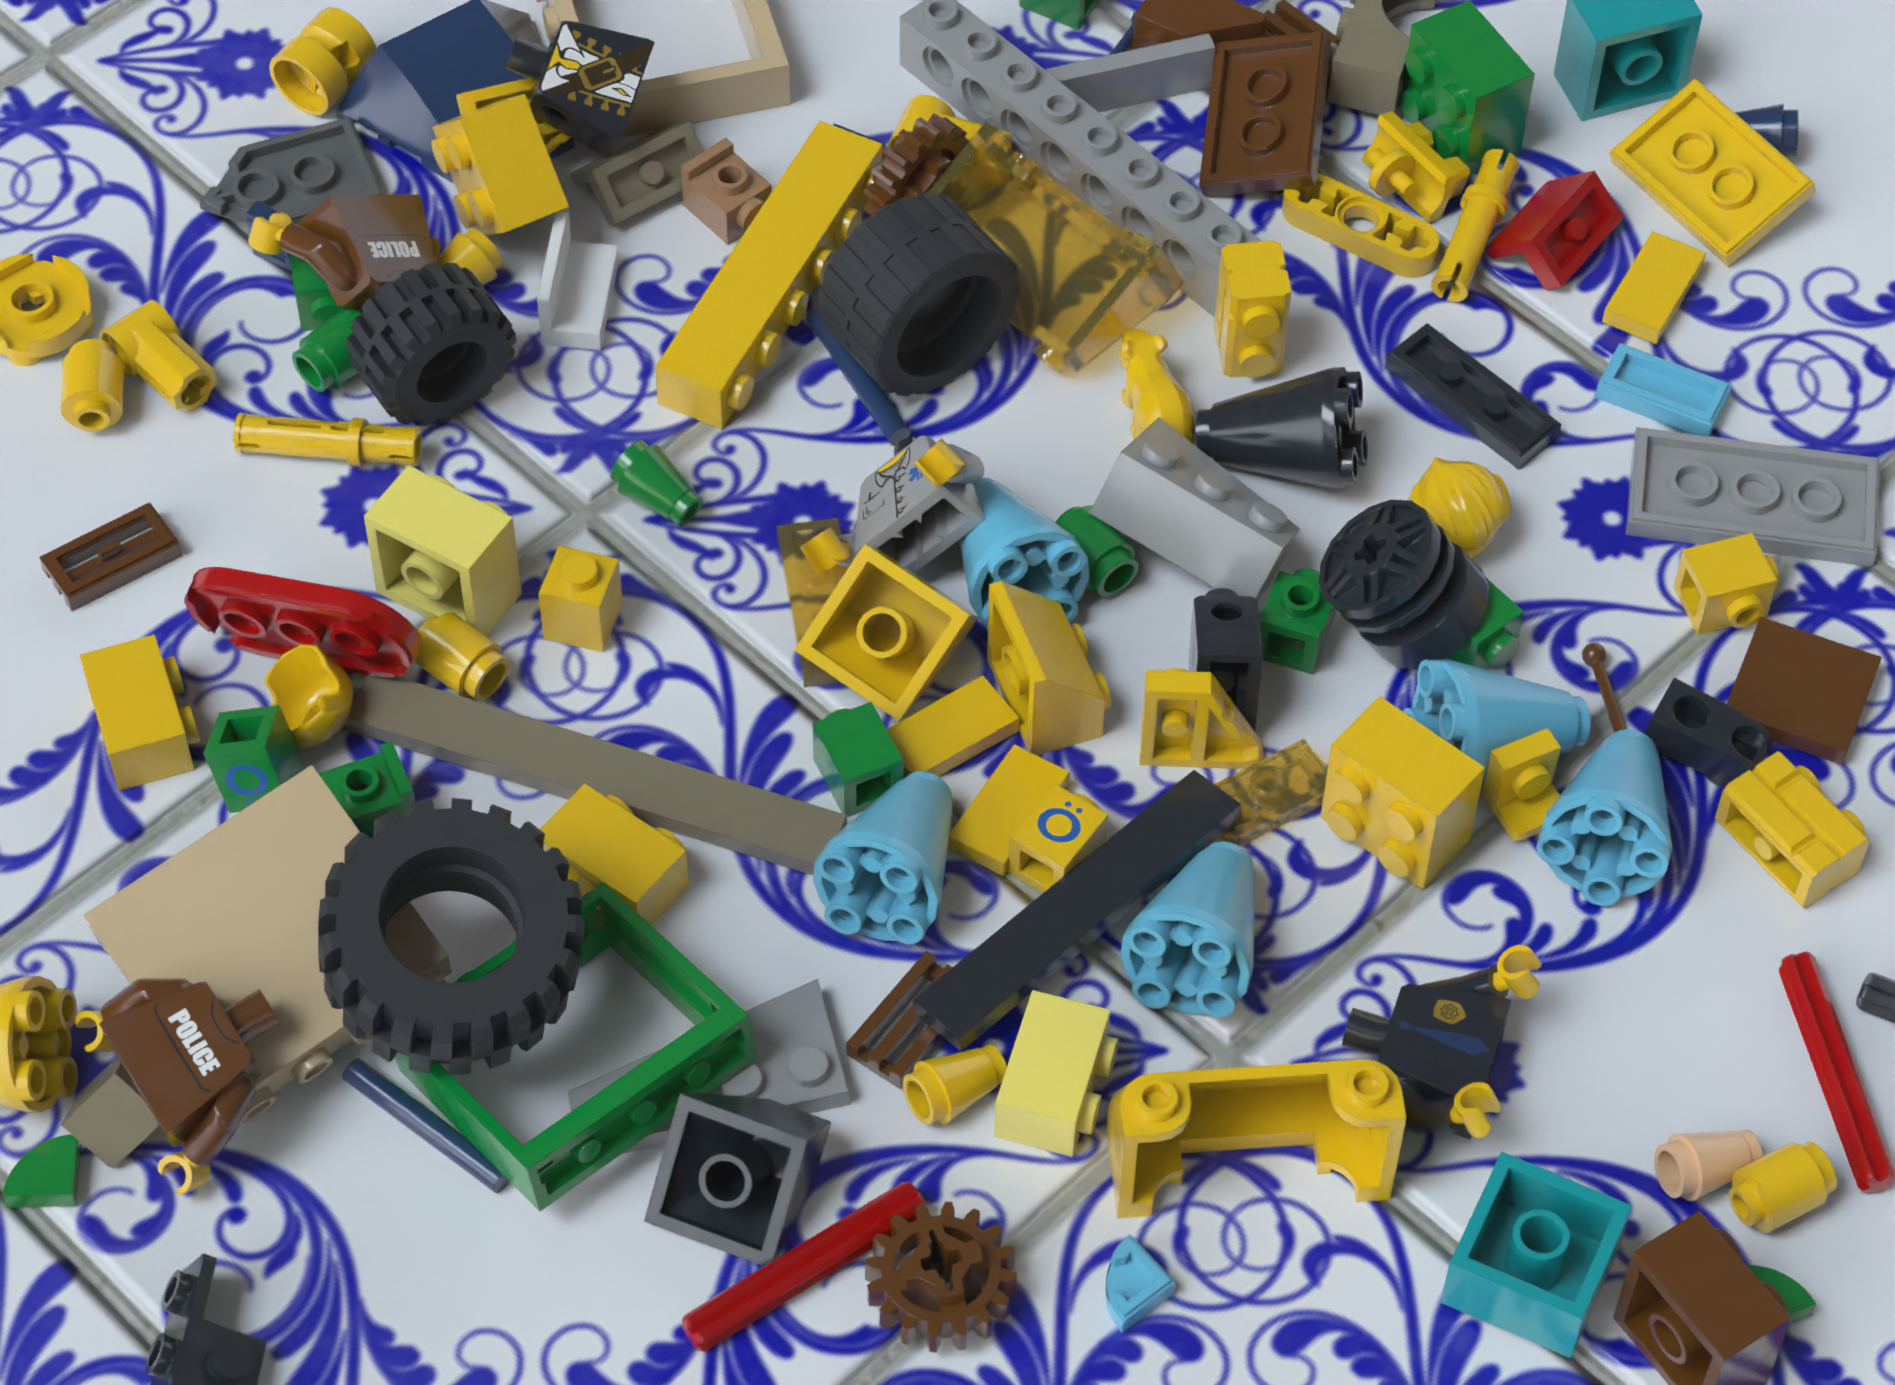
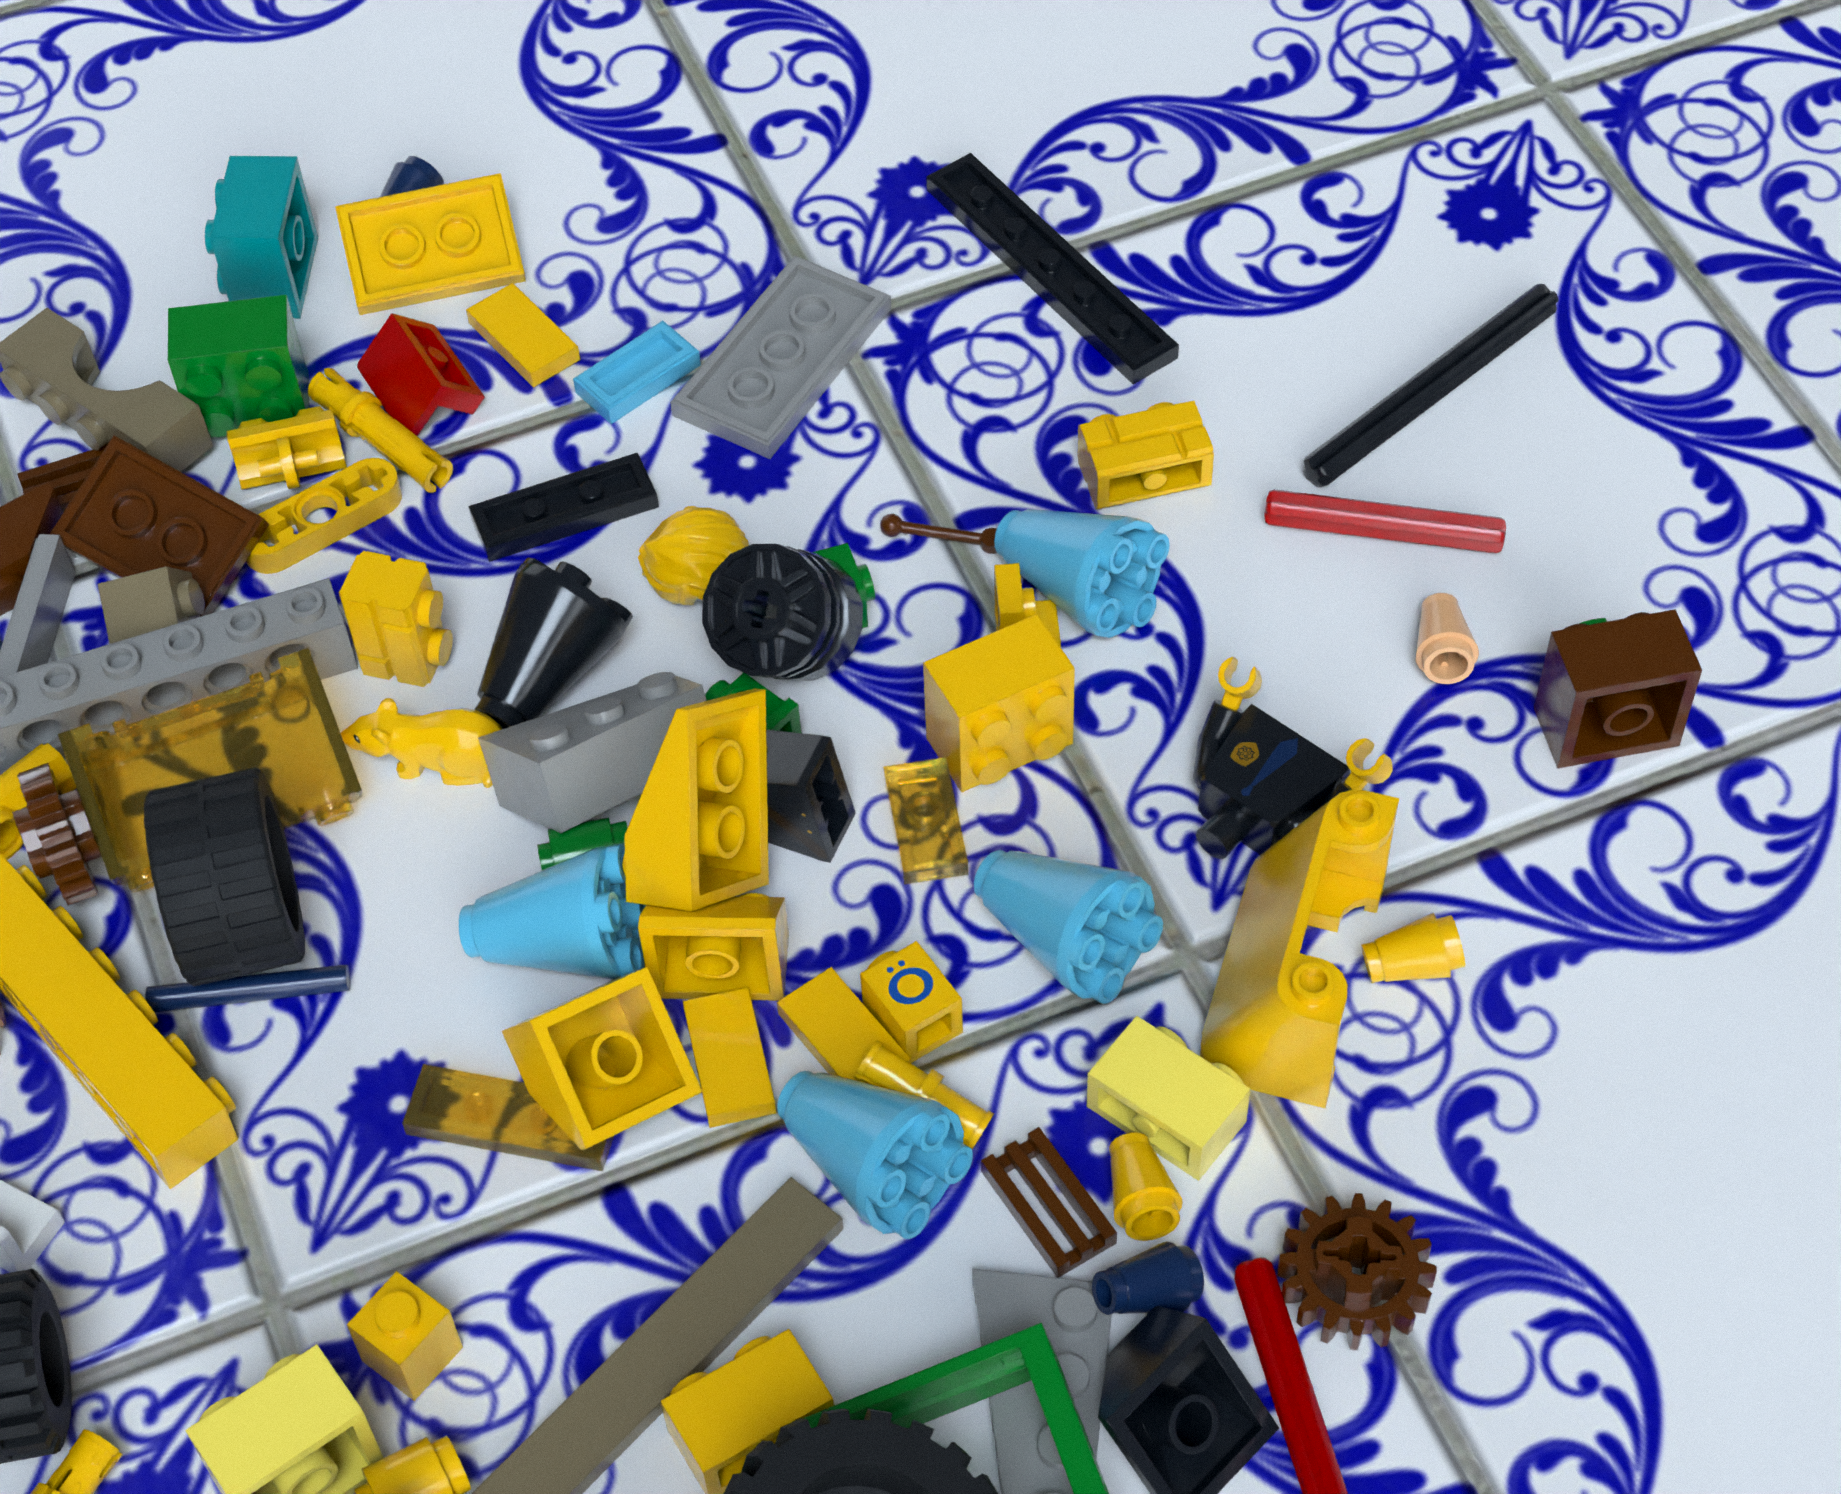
camera: 65 degrees left, 0 degrees up
green cone [610,440,703,527] -> none
light grey torso [800,436,985,575] -> none
green brick [812,701,904,817] -> none
black tile [913,770,1241,1051] -> none
medium azure tile [1105,1234,1176,1333] -> none
yellow wing [1139,668,1263,770] -> none
medium azure cone [1403,659,1590,779] -> none
teal brick [1440,1151,1633,1358] -> none
black leg [1644,677,1773,789] -> none
yellow brick [1673,533,1779,635] -> none
reddish brown tile [1726,617,1882,765] -> none
yellow brick [1729,1141,1837,1233] -> none
none -> dark tan brick [98,566,205,644]
none -> yellow slope [622,688,769,912]
none -> yellow pin [854,1040,994,1150]
none -> dark blue cone [1092,1241,1204,1315]
none -> yellow cone [1361,913,1466,983]

